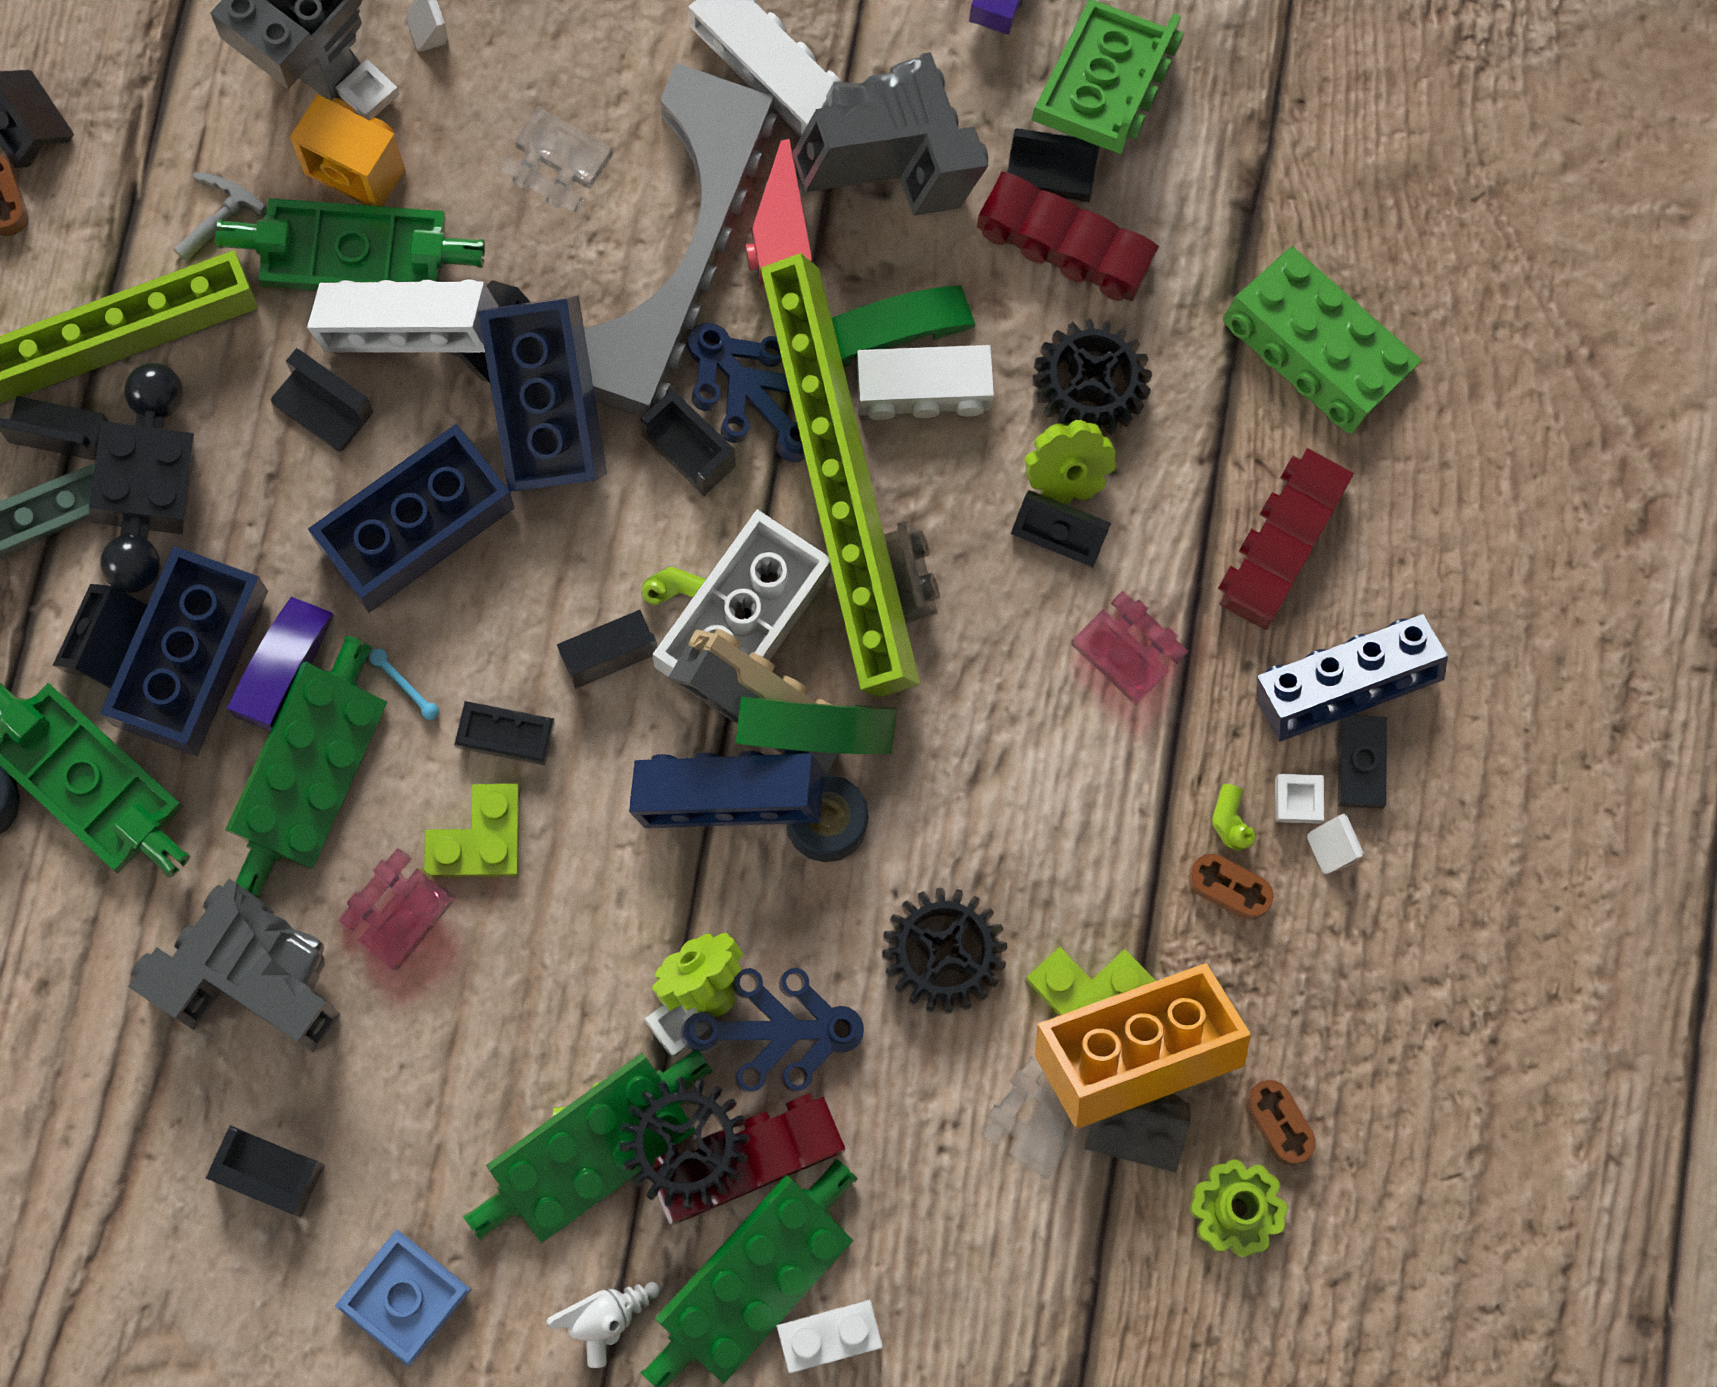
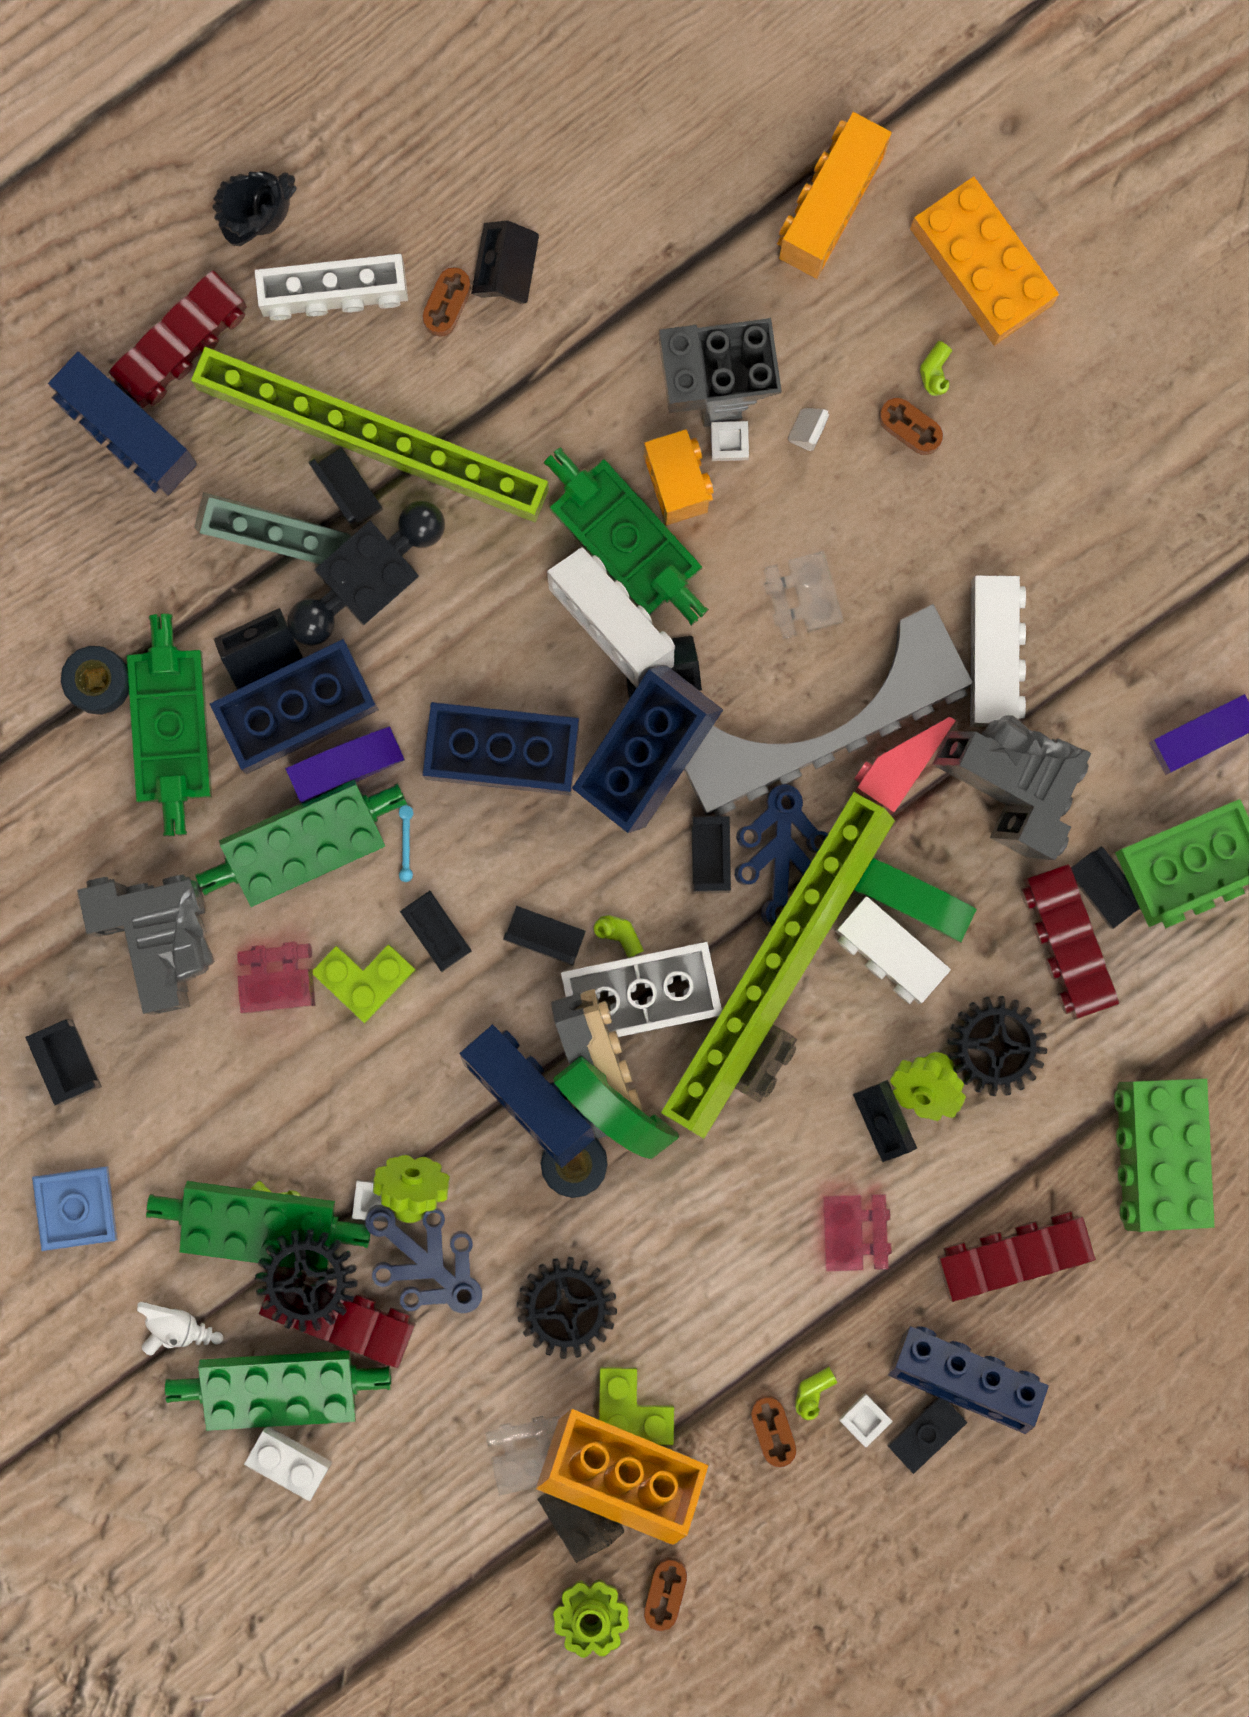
camera: 50 degrees right, 10 degrees up
light grey piece [174,172,267,262] -> none
black panel [271,348,374,452] -> none
white slope [1307,814,1364,874] -> none

